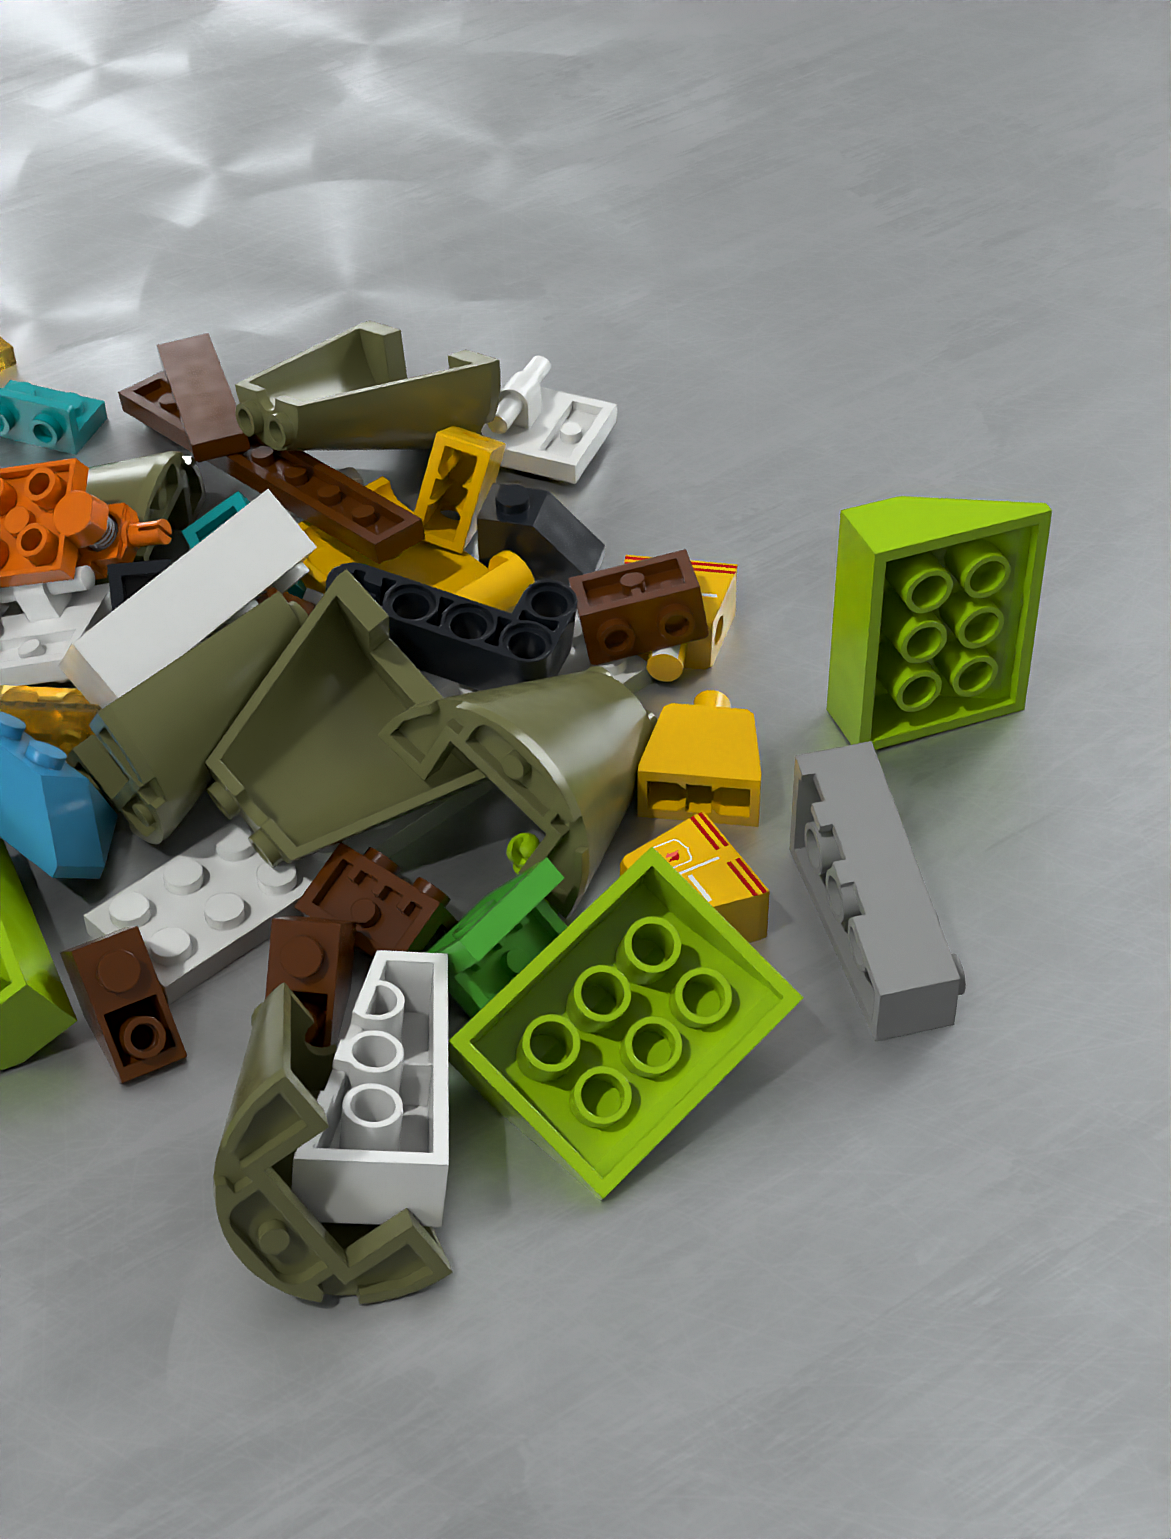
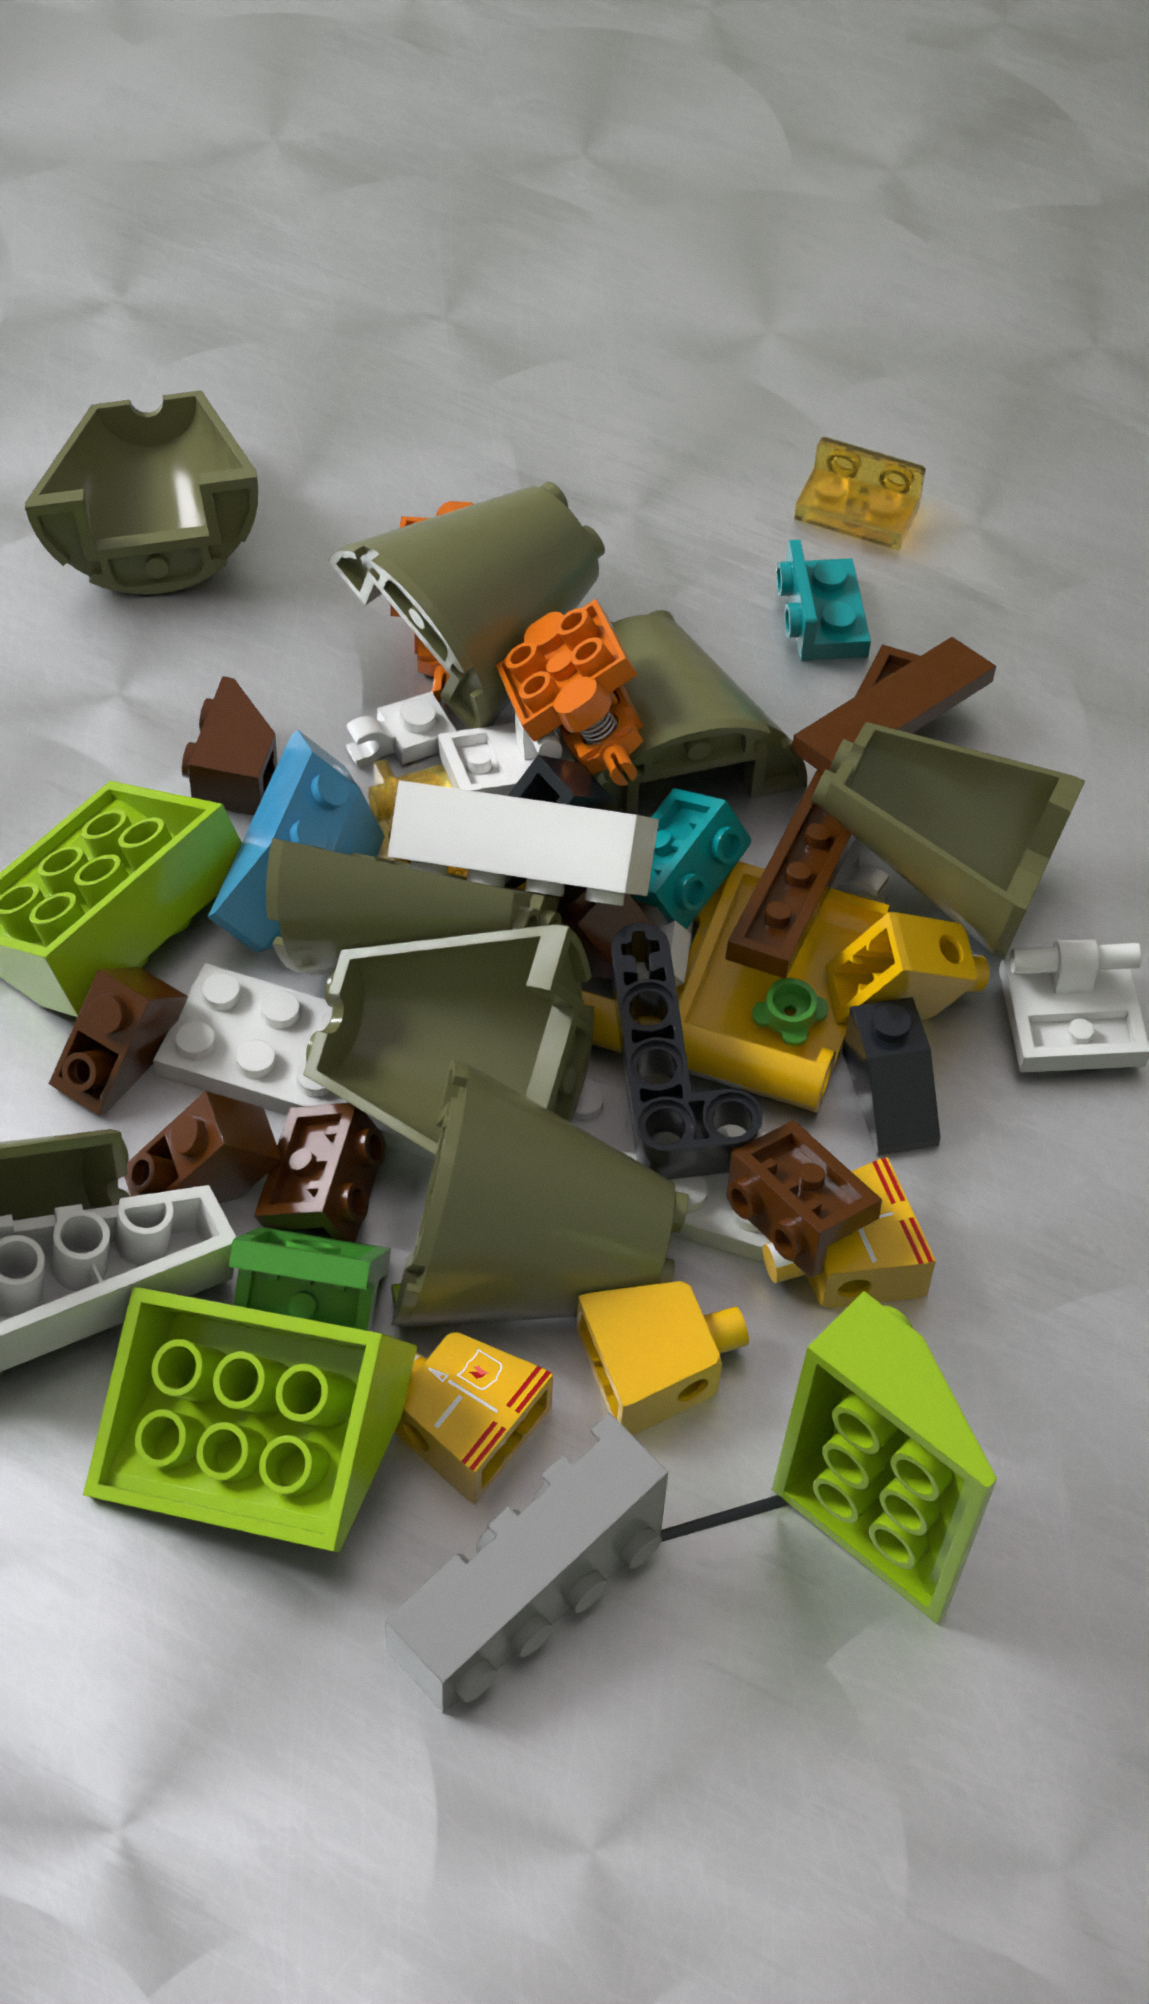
camera: 60 degrees right, 10 degrees up
none -> bright green plate [752,978,828,1046]

